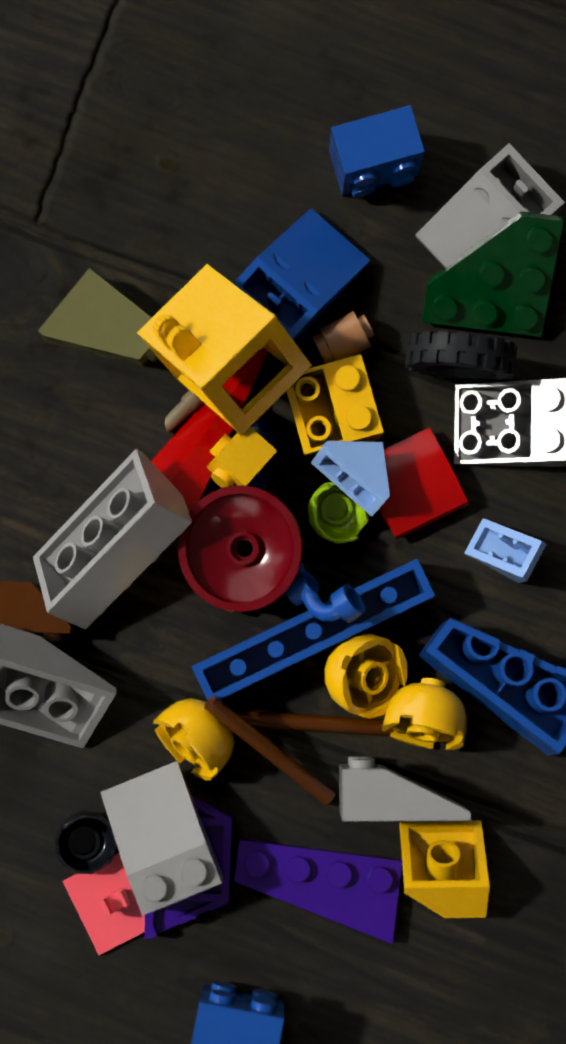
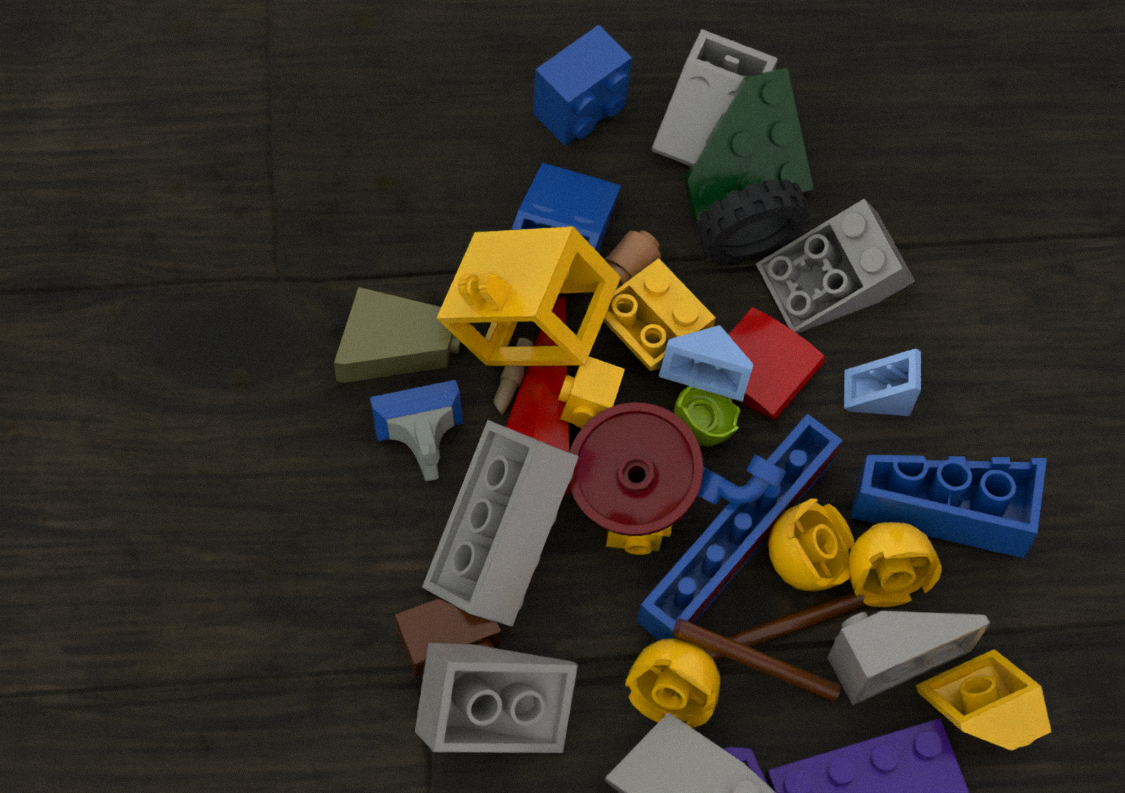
camera: 30 degrees left, 20 degrees down
none -> piece [370,380,464,481]

